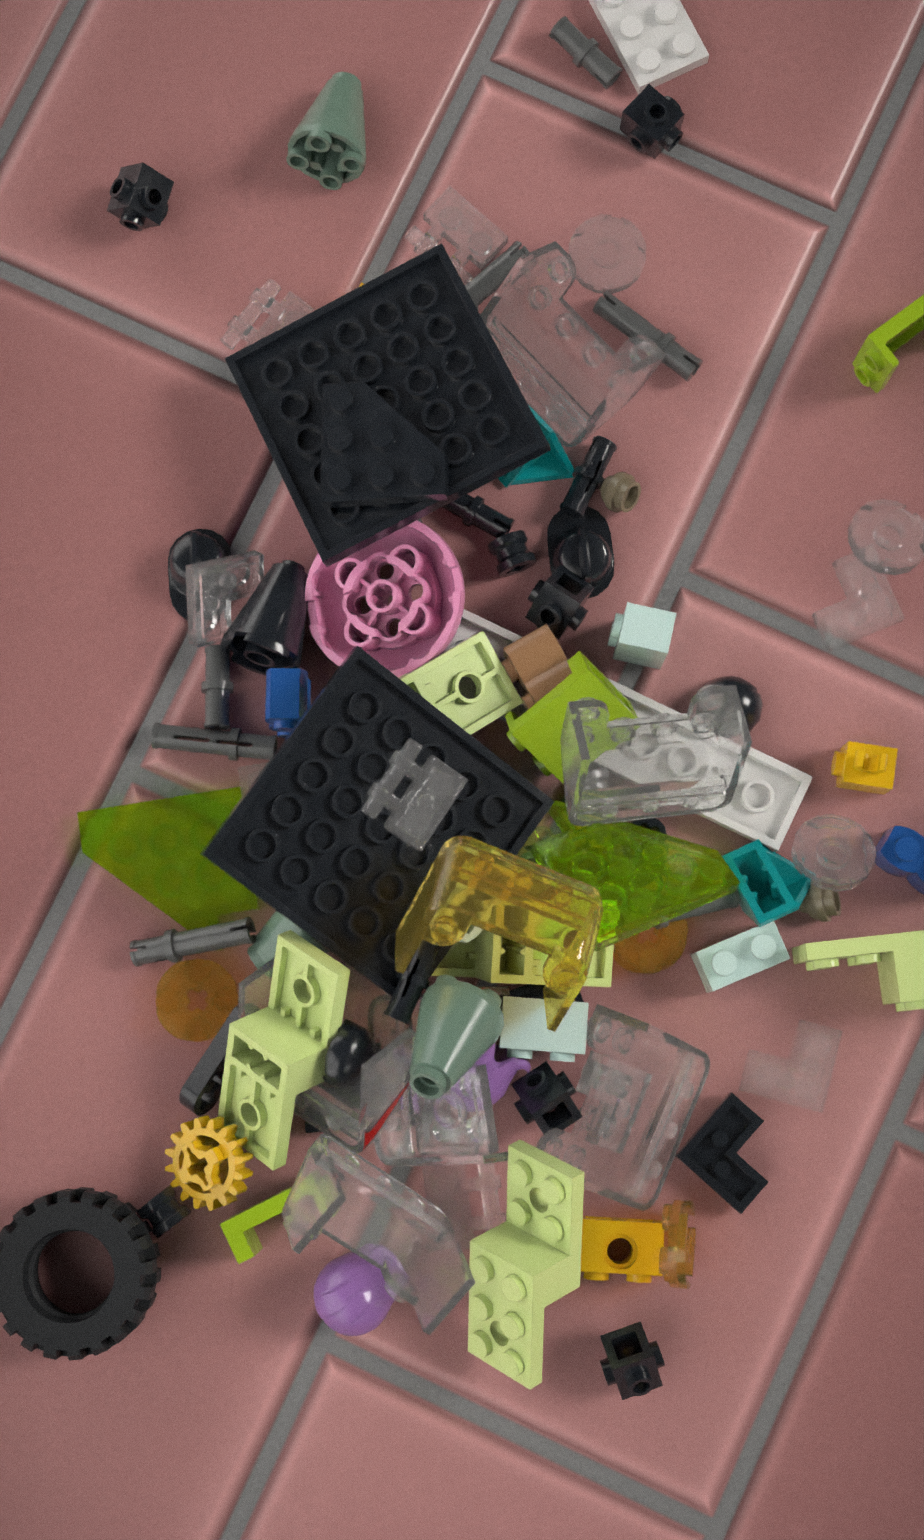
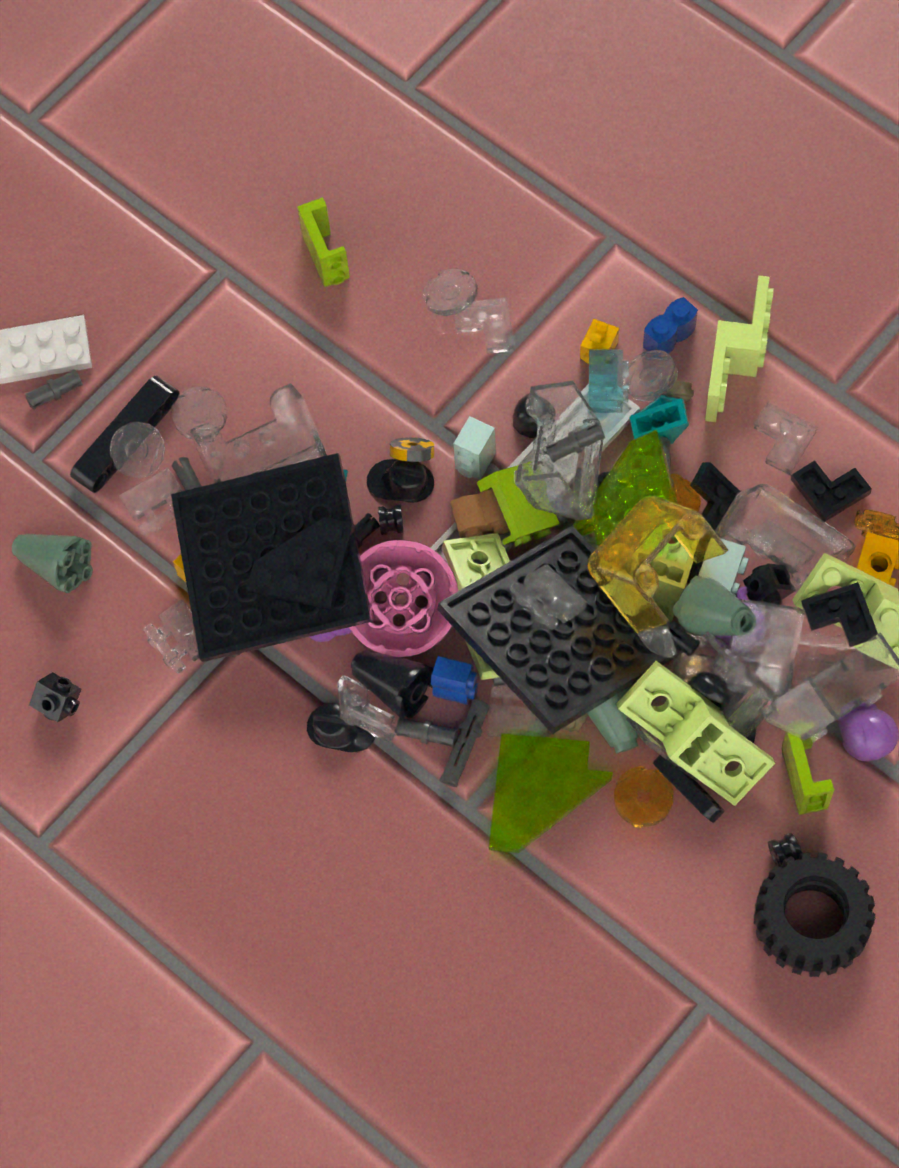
camera: 70 degrees left, 15 degrees down
dark grey pin [129,917,256,967] -> none
yellow gear [165,1115,253,1211] -> none
black brick [525,565,594,640] -> none
black pin [559,436,617,519] -> none
dark grey pin [593,290,703,382] -> none
dark tan plate [599,472,641,513] -> none
black brick [619,84,685,159] -> none
light aqua brick [691,921,791,993] -> none
none -> black beam [70,376,179,493]
none -> clear tile [110,422,165,478]
none -> piece [390,437,435,462]
none -> dark grey pin [545,421,605,463]
none -> clear light blue brick [588,349,629,413]
none -> clear tile [638,626,677,658]
none -> black plate [690,462,746,541]
none -> black plate [801,582,878,647]

